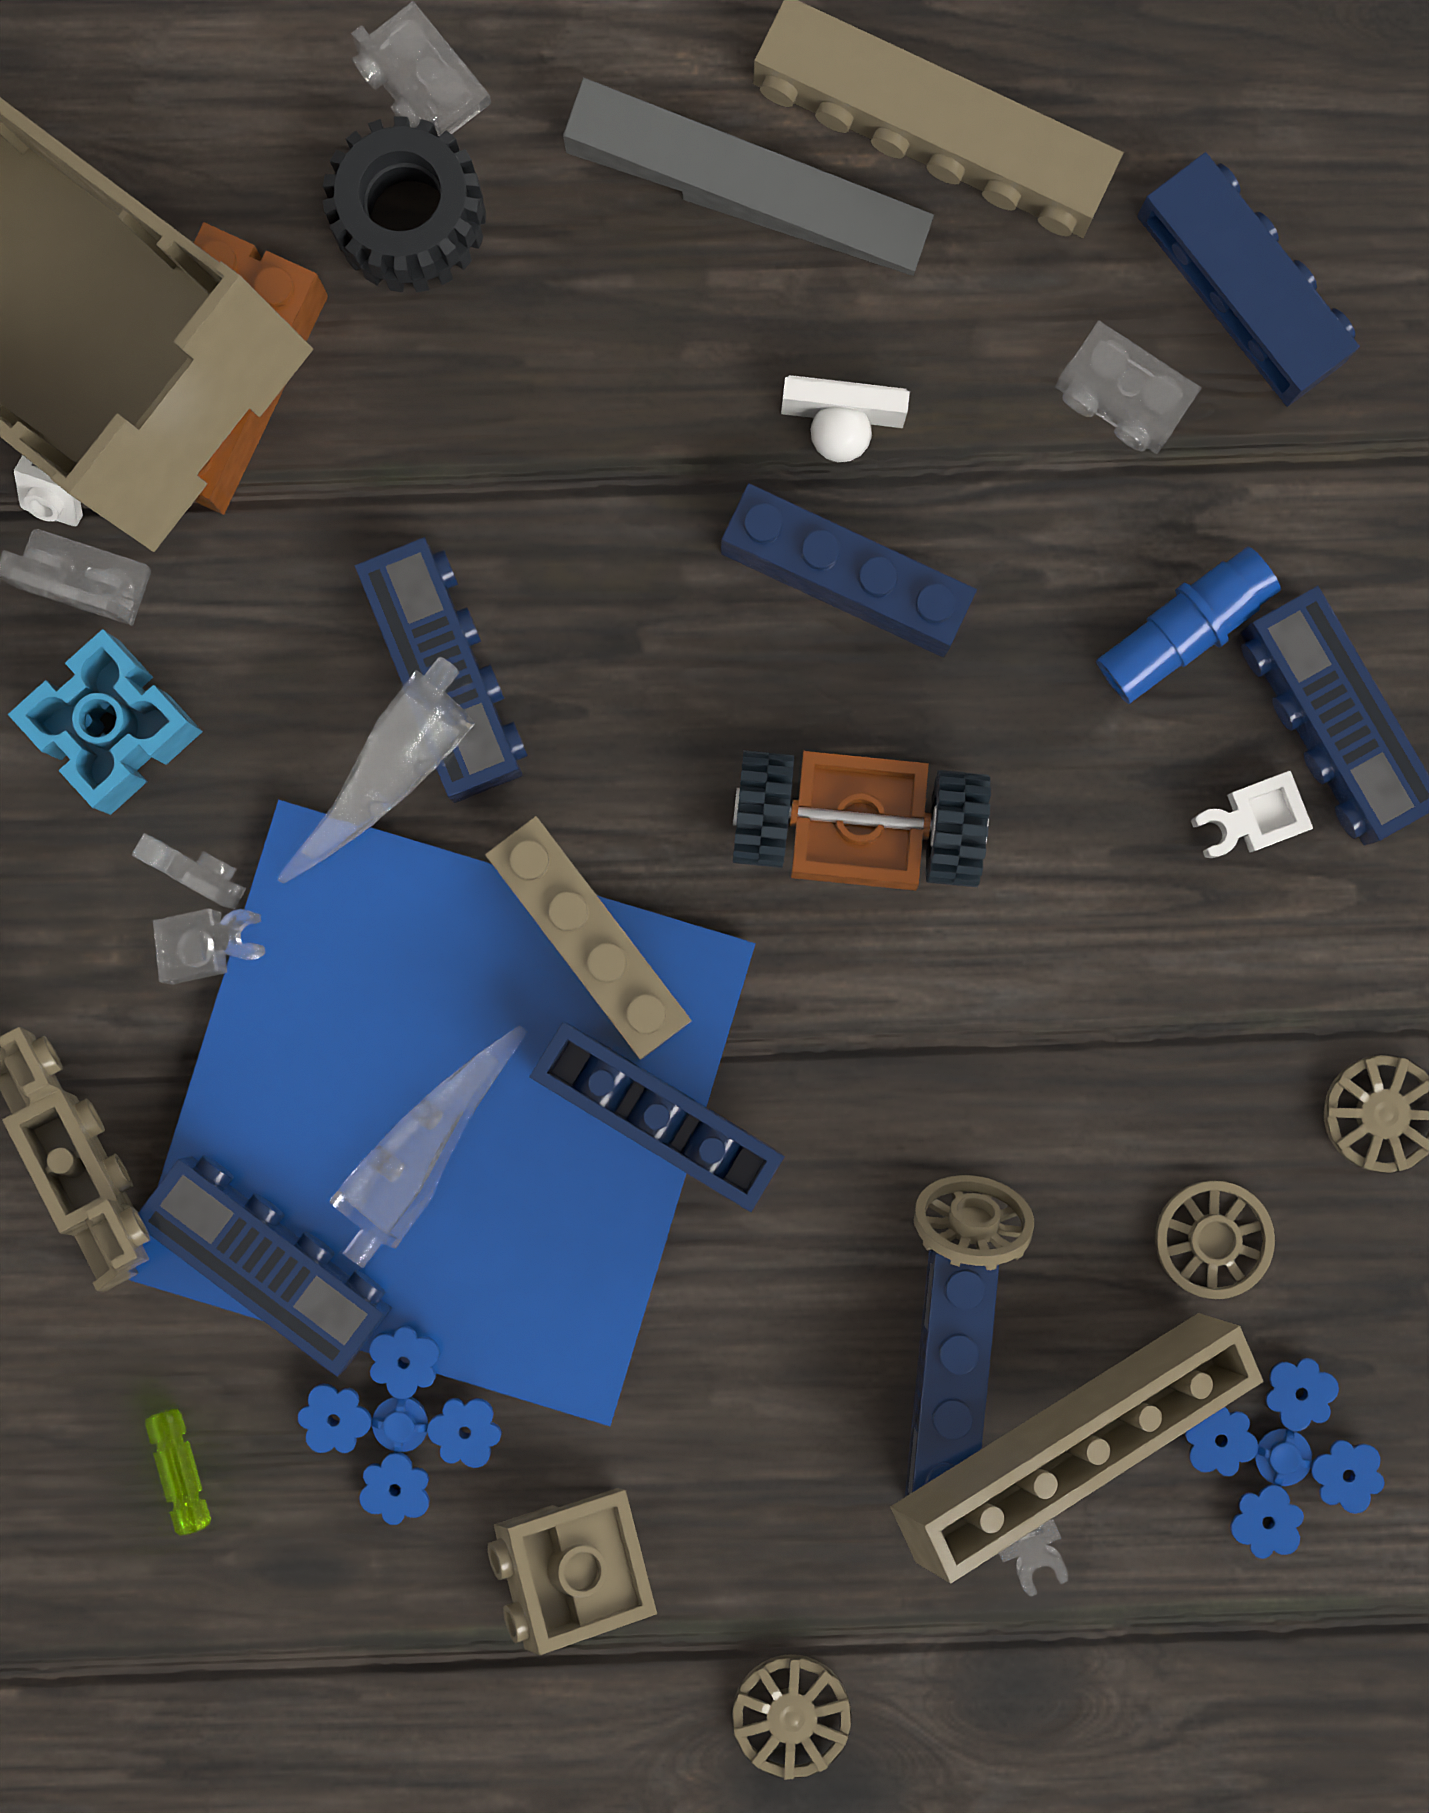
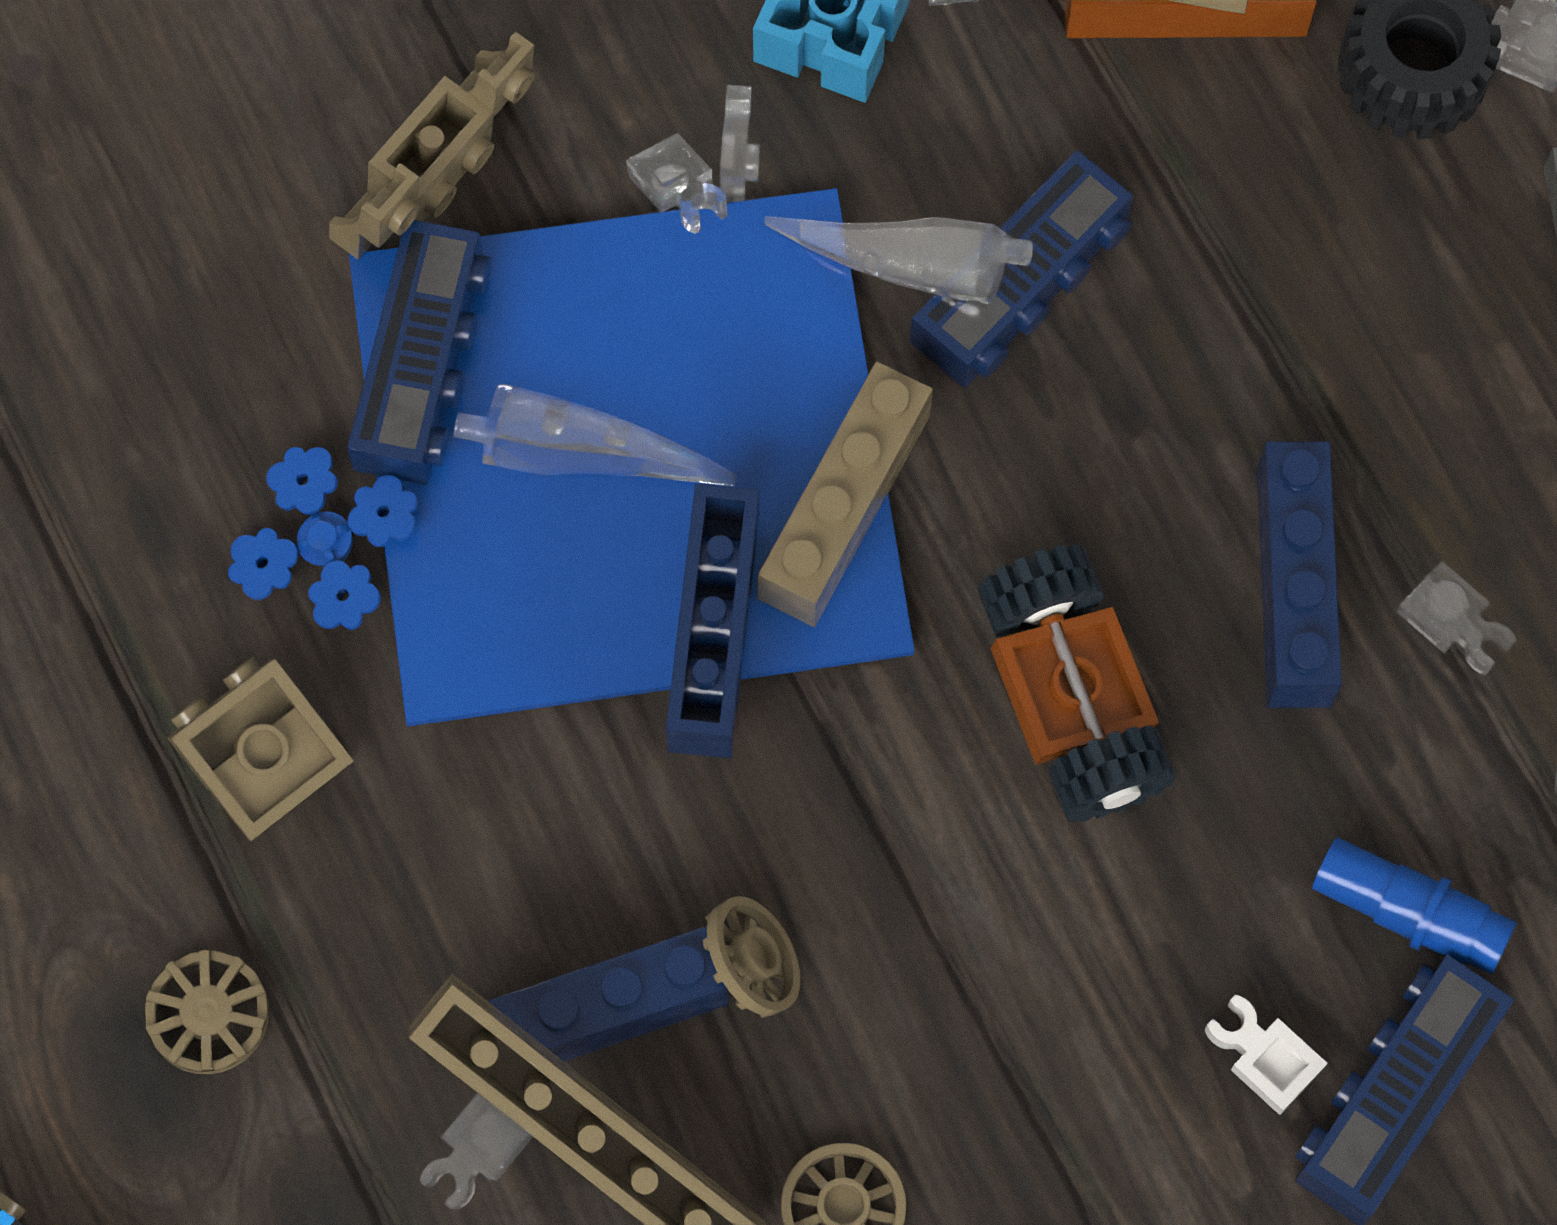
camera: 65 degrees right, 15 degrees down
clear neon green axle [145,1409,211,1535] -> none
white tile [781,375,910,463] -> none
none -> clear plate [1397,561,1517,675]

